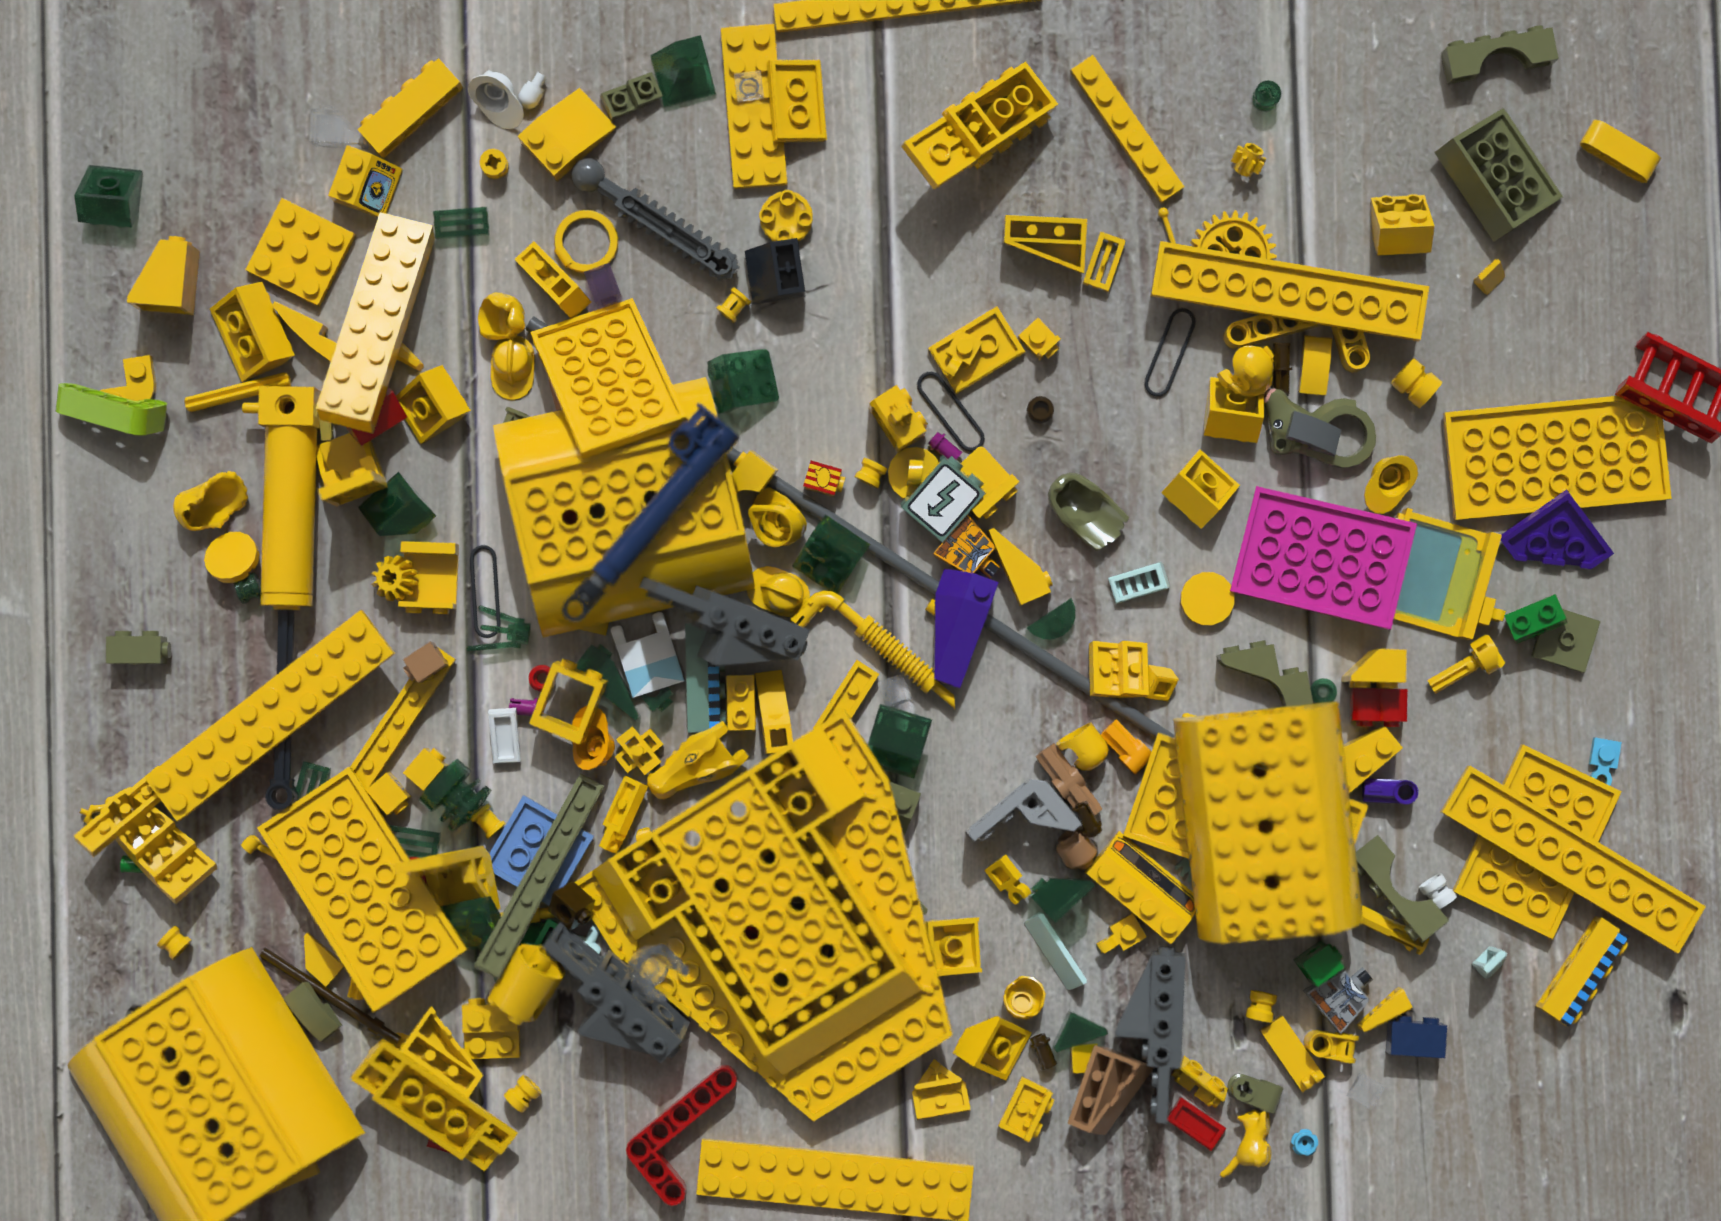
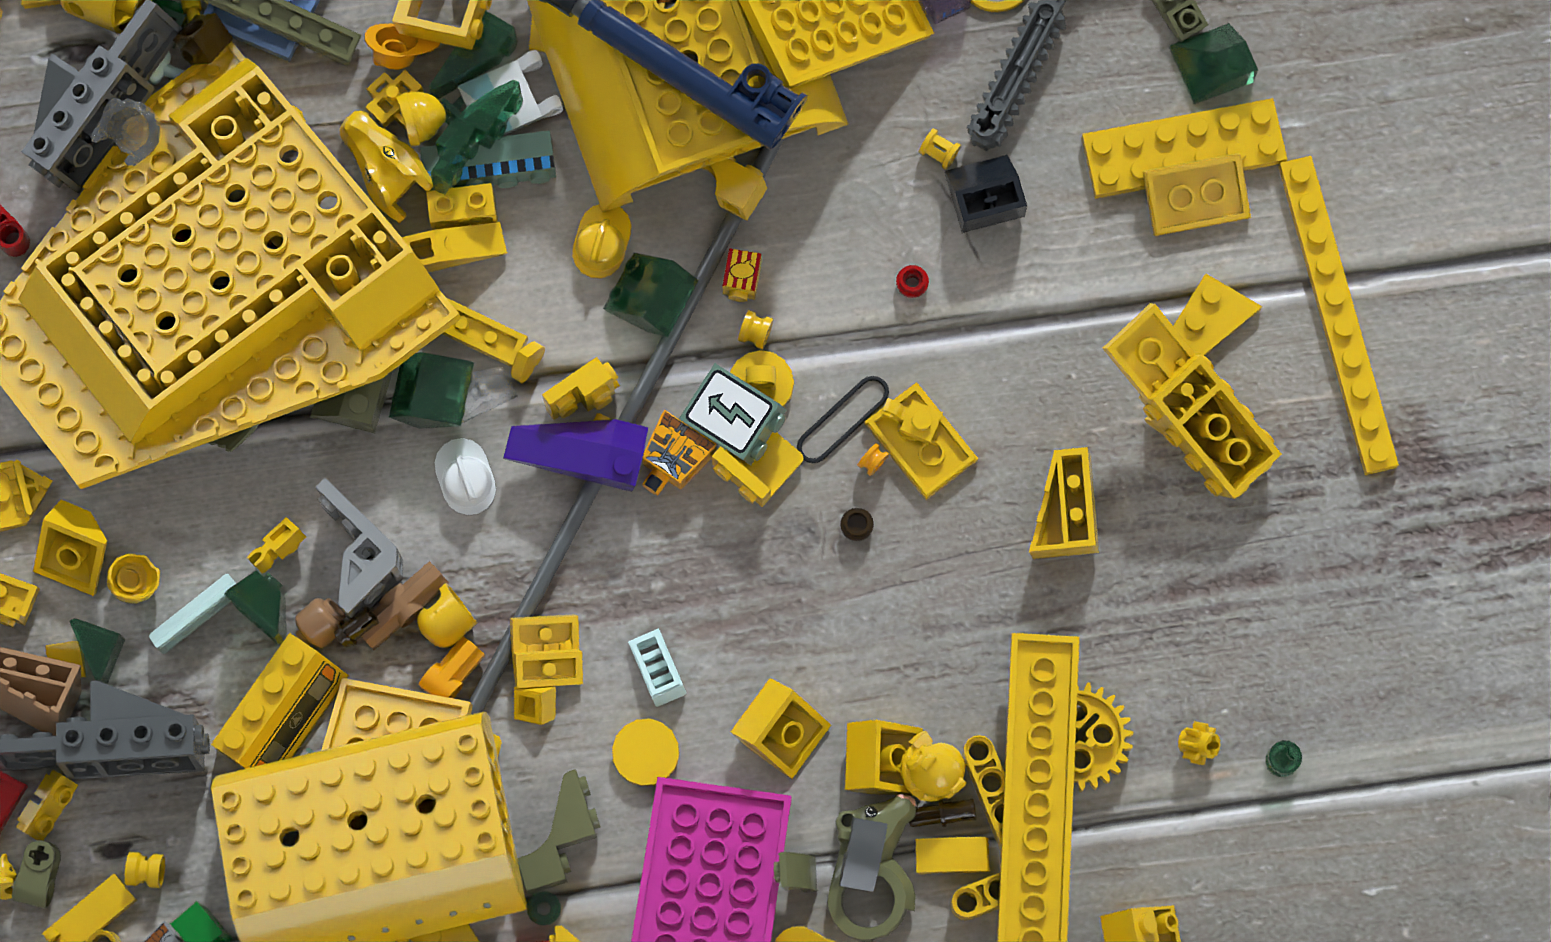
camera: 90 degrees right, 10 degrees down
yellow hinge [599,775,648,854] -> none
dark grey wedge [640,577,810,665] -> none
clear green bracket [707,349,779,414] -> none
clear tile [734,70,764,102] -> none
yellow helmet [748,488,807,547] -> none
yellow dish [759,190,813,241] -> none
yellow piece [791,590,955,709] -> none
yellow hinge [869,385,928,453] -> none
yellow slope [925,917,982,976] -> none
magenta pin [928,432,963,459] -> none
yellow slope [987,528,1053,606] -> none
yellow bracket [1018,318,1061,360] -> none
clear green plate [1026,598,1076,640] -> none
dark brown pin [1030,1033,1057,1070] -> none
olive hair [1048,473,1129,551] -> none
yellow plate [1070,55,1184,204] -> none
yellow tile [1082,232,1126,293] -> none
yellow plate [1096,913,1147,954] -> none
black piece [1144,308,1196,397] -> none
yellow hinge [1158,208,1176,244] -> none
none -> yellow hat [397,92,446,147]
none -> clear green slope [430,80,523,195]
none -> white piece [434,438,496,515]
none -> yellow tile [511,341,545,383]
none -> yellow plate [542,357,620,420]
none -> olive slope [774,852,817,893]
none -> light orange bush [857,443,889,476]
none -> red plate [896,265,929,298]
none -> yellow wing [1173,273,1262,356]

